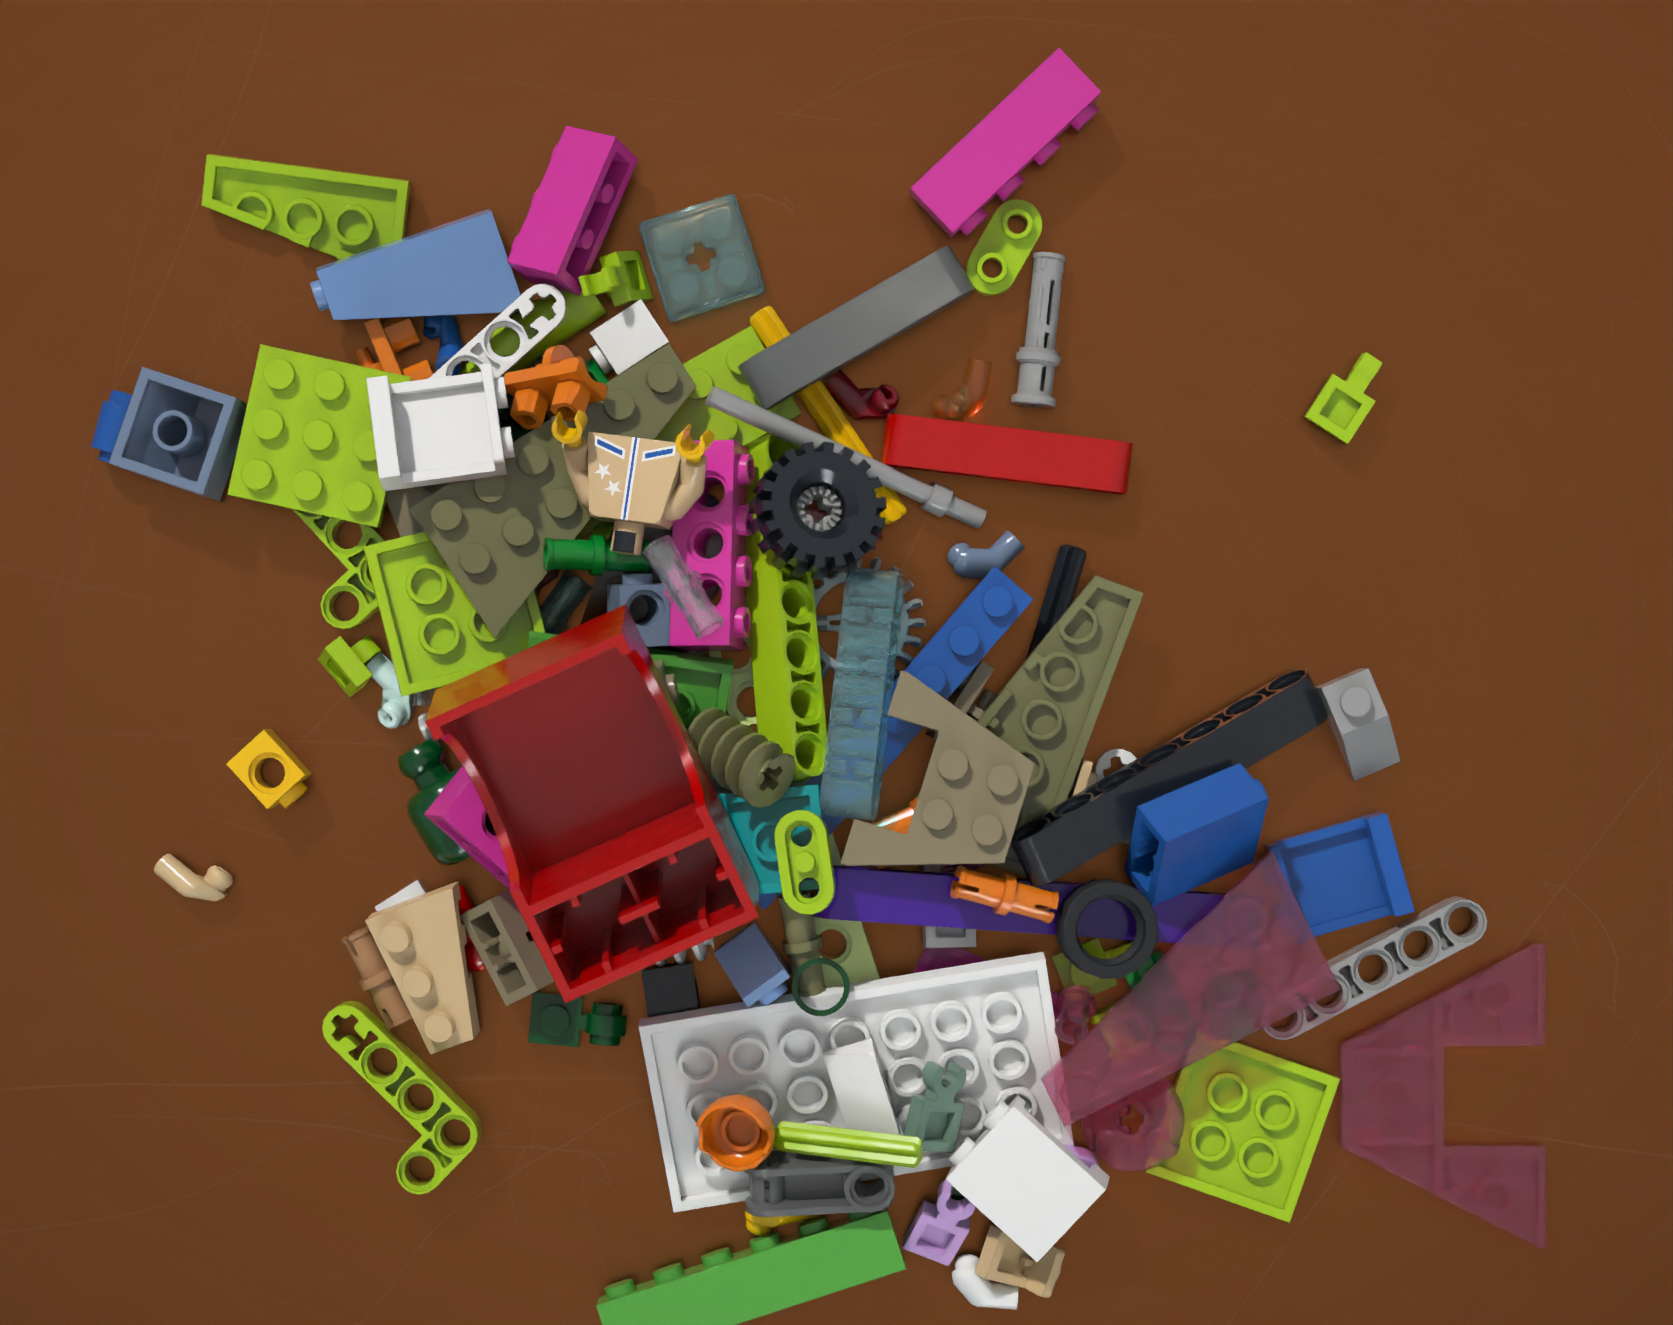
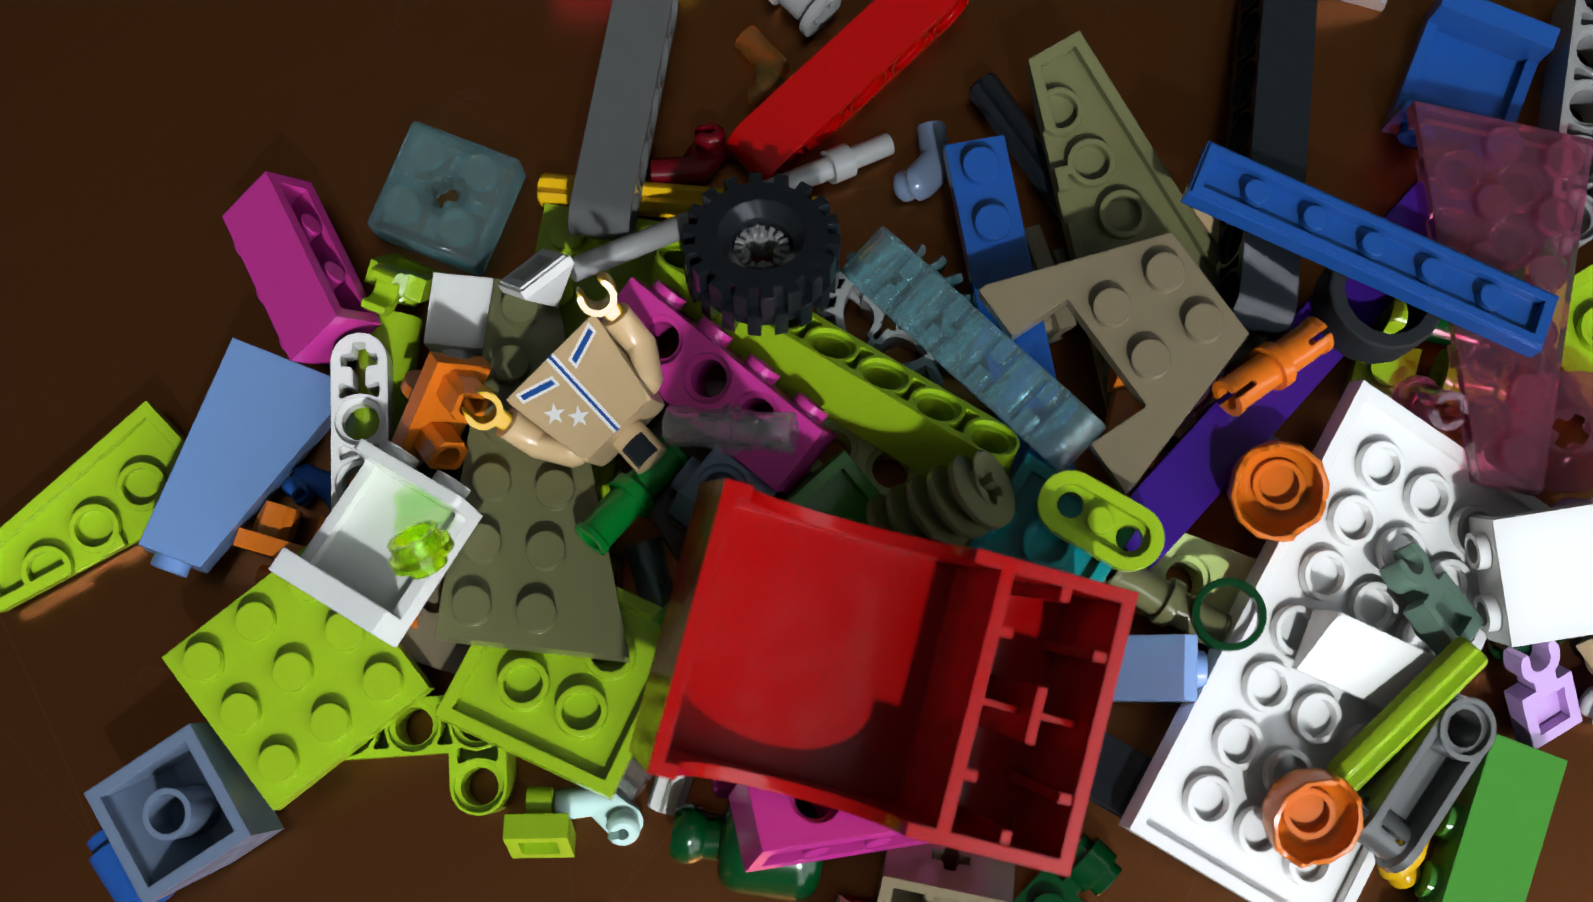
camera: 55 degrees left, 10 degrees down
blue brick [1124,763,1269,907] -> none
none -> clear neon green plate [387,520,454,579]
none -> white slope [498,249,574,308]
none -> blue tile [1180,140,1559,358]
none -> orange hair [1227,440,1330,542]

